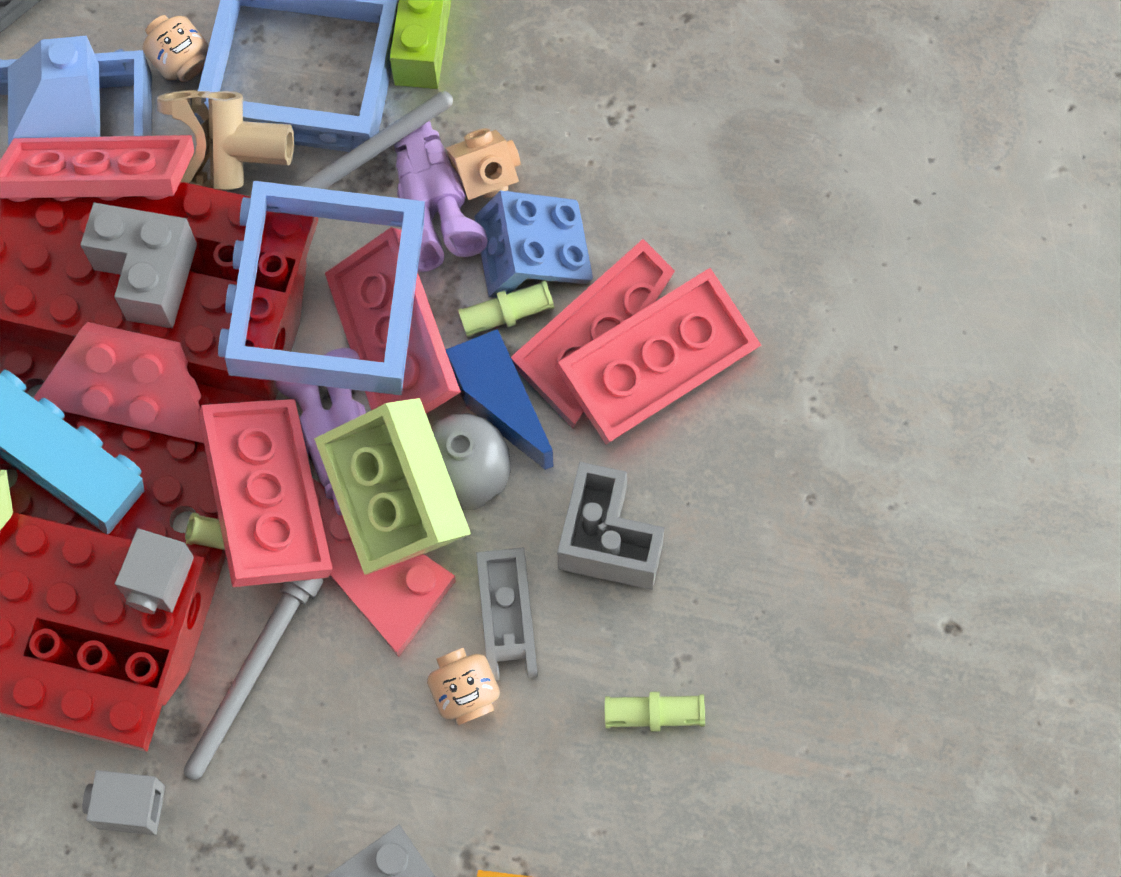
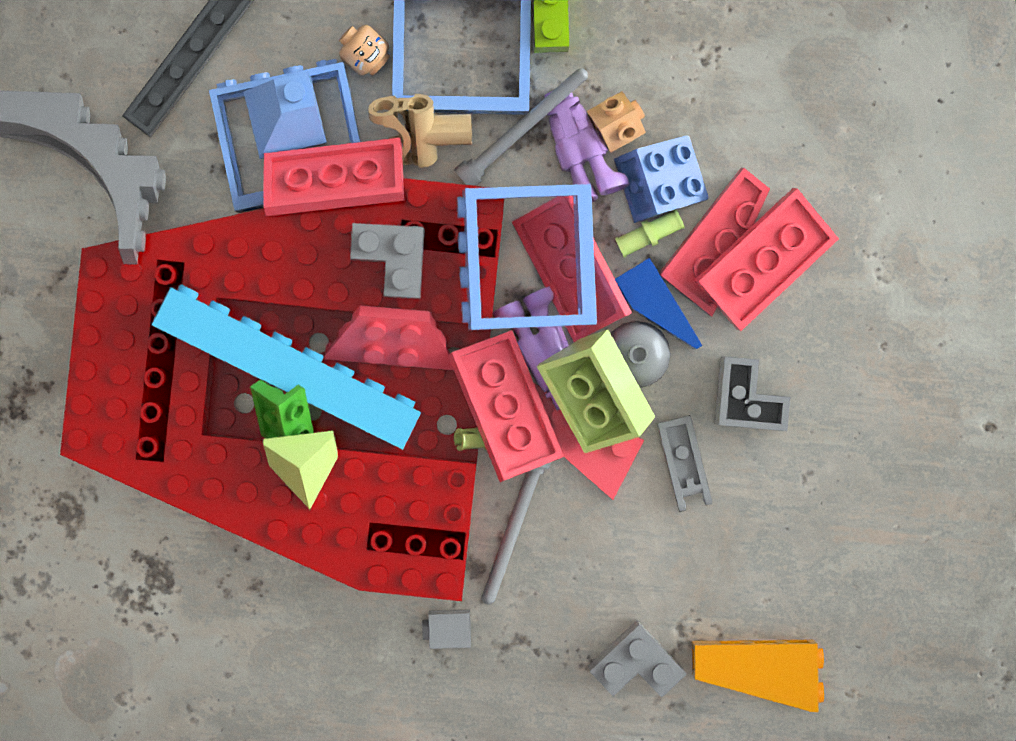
camera: 10 degrees left, 20 degrees up
light grey brick [115,528,194,614] -> none
light nougat head [427,648,500,725] -> none
yellowish green pin [605,691,705,732] -> none

